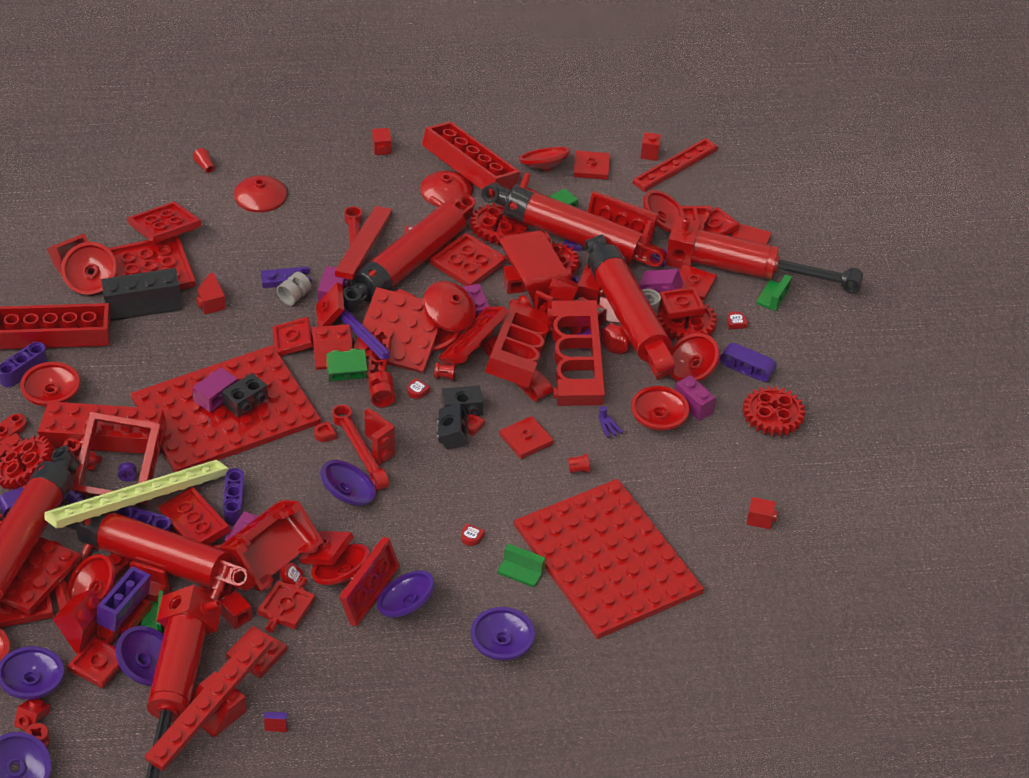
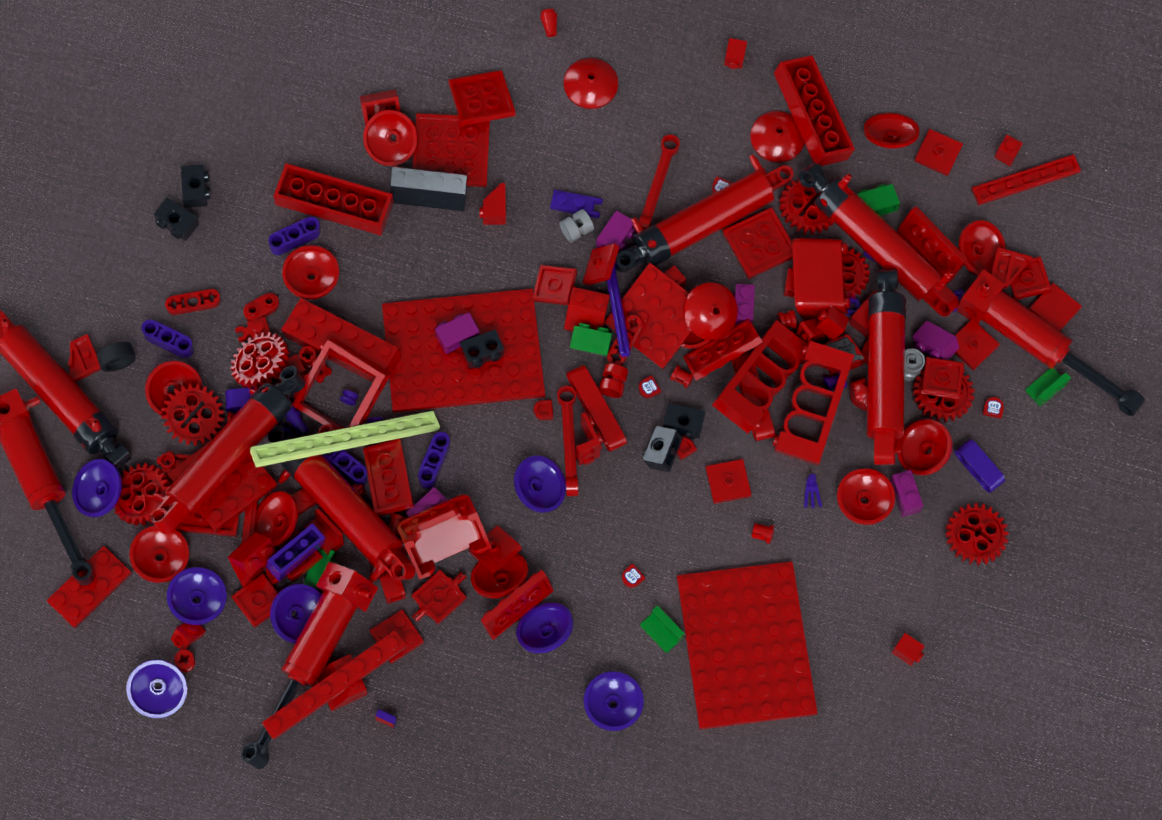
camera: 20 degrees right, 25 degrees up
red tile [280,563,303,584] -> none
red tile [335,206,392,280] -> none
none -> red beam [566,365,627,452]

